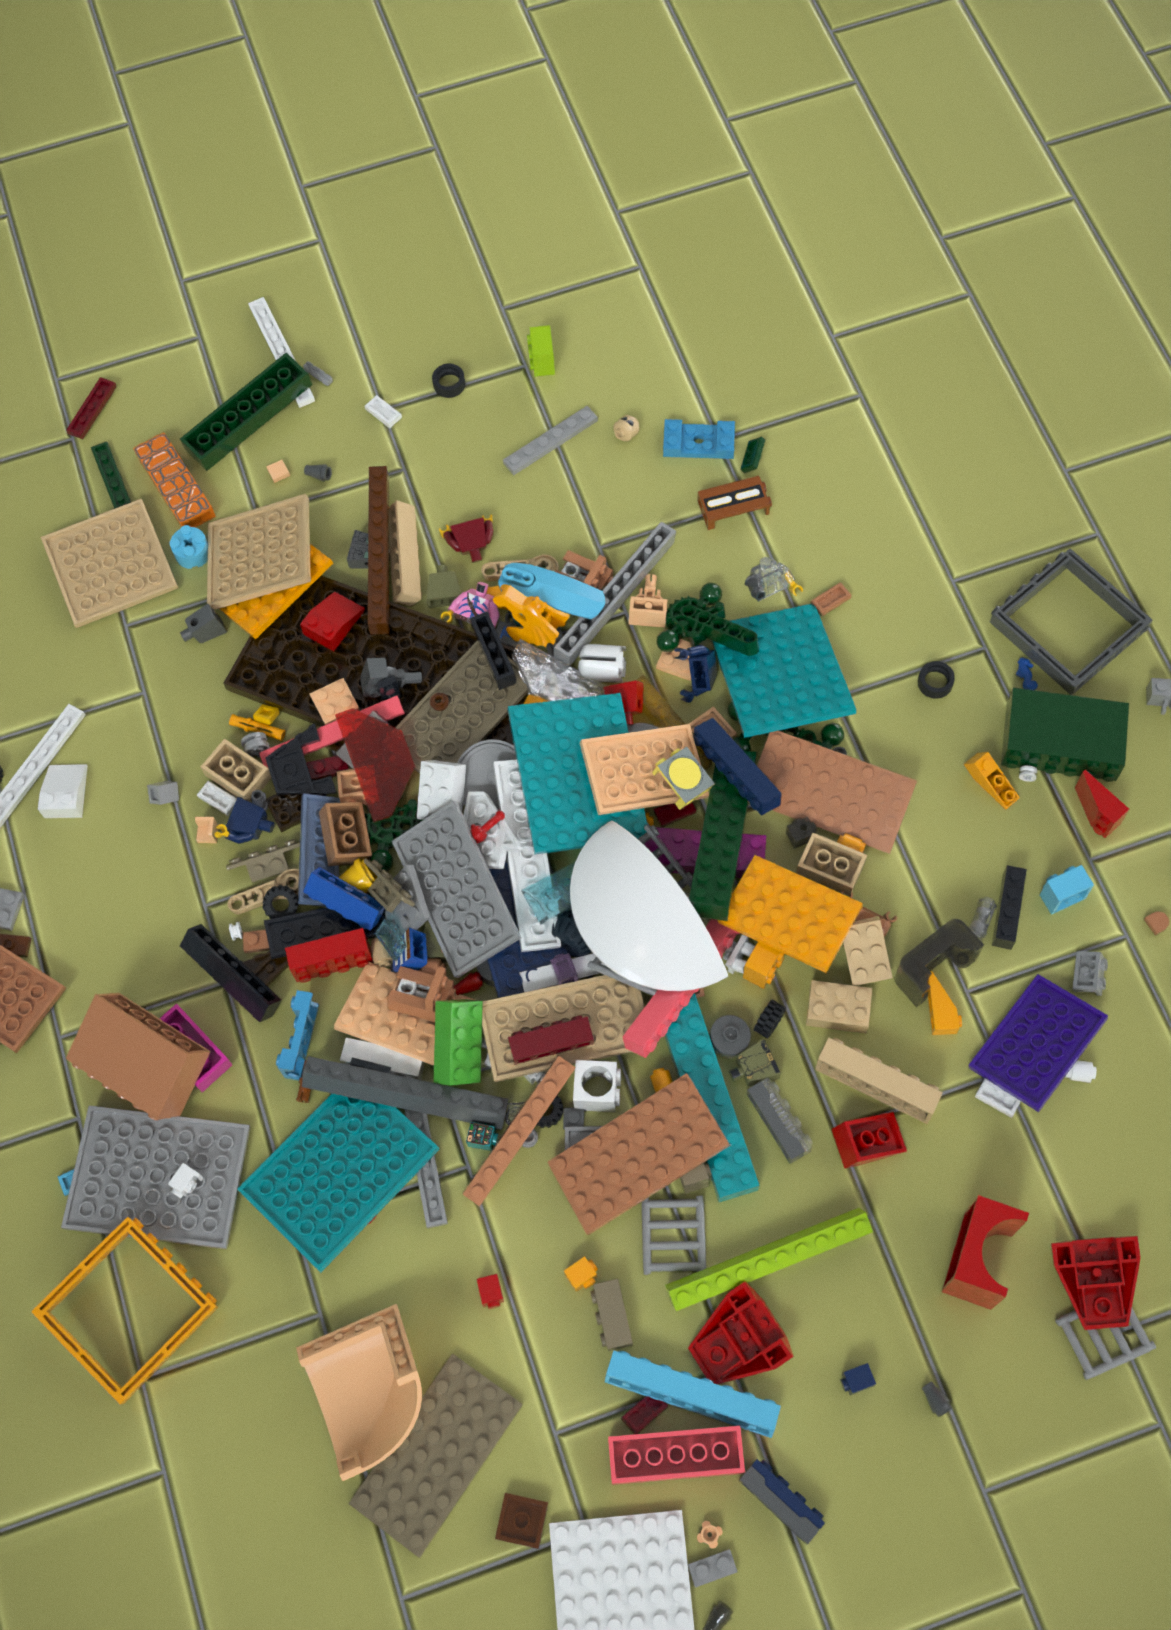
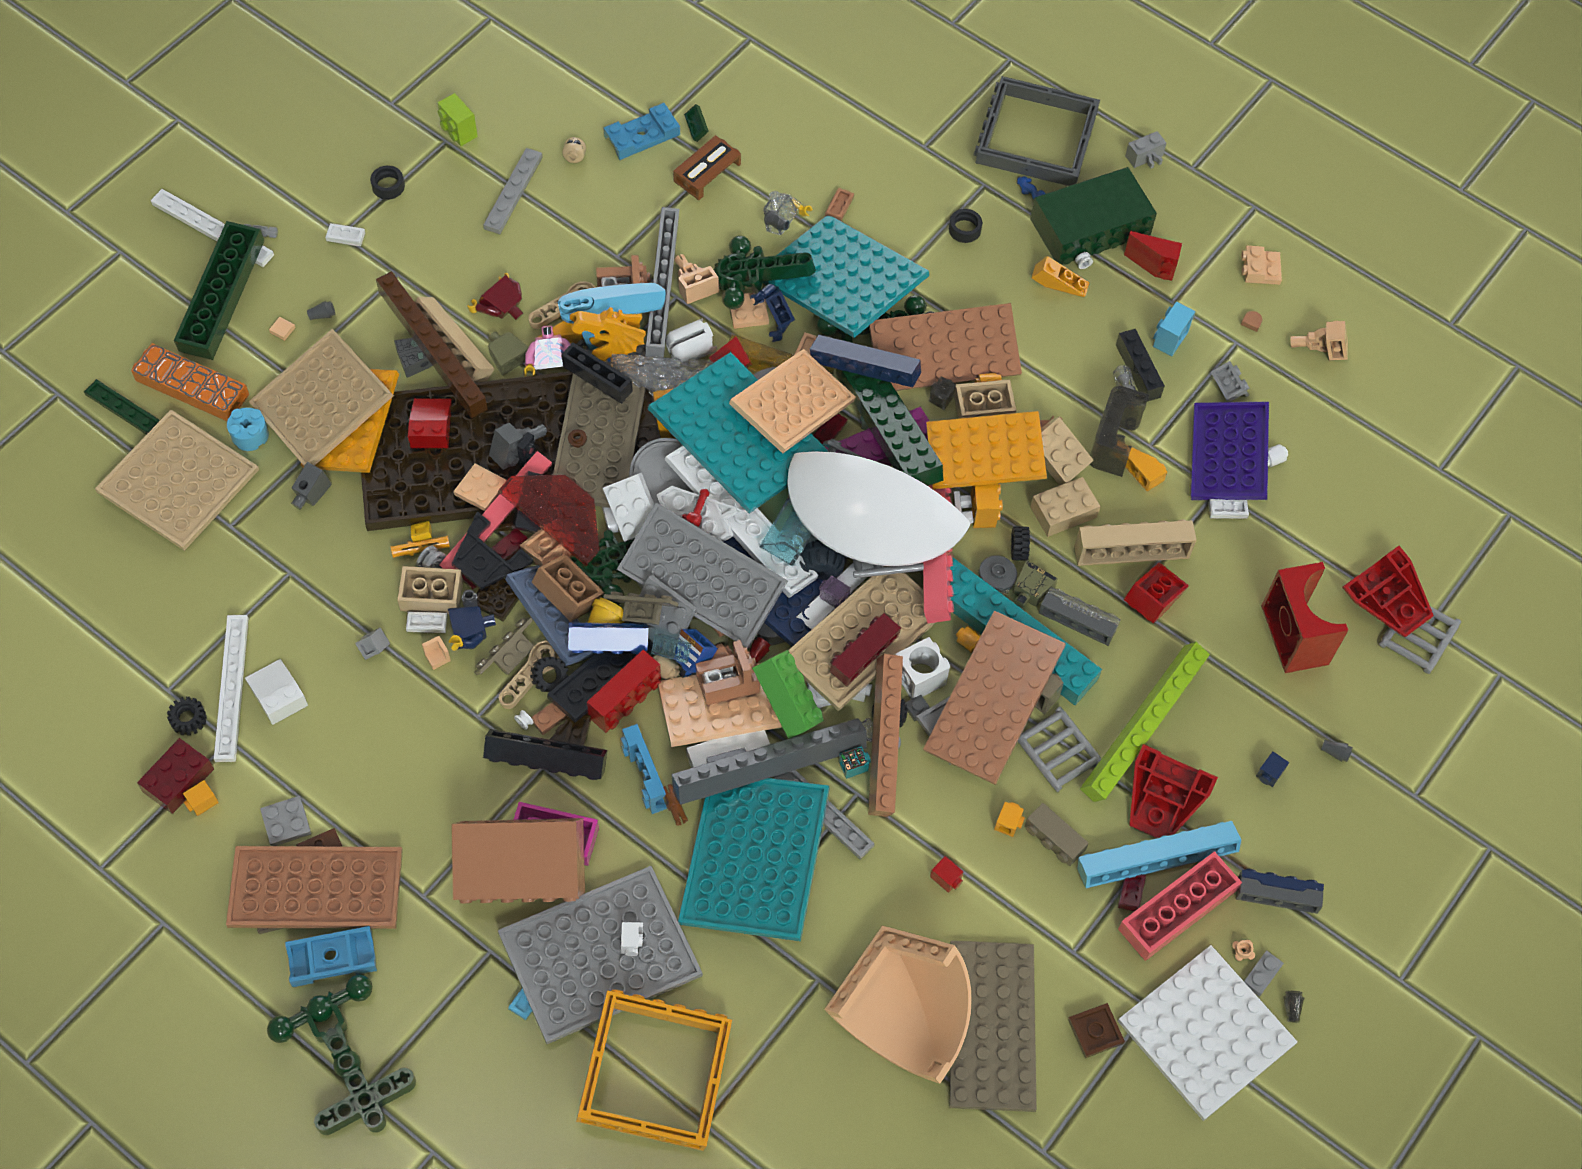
camera: 40 degrees left, 5 degrees down
dark red plate [66,377,117,440] -> none
panel [652,747,715,810] -> none

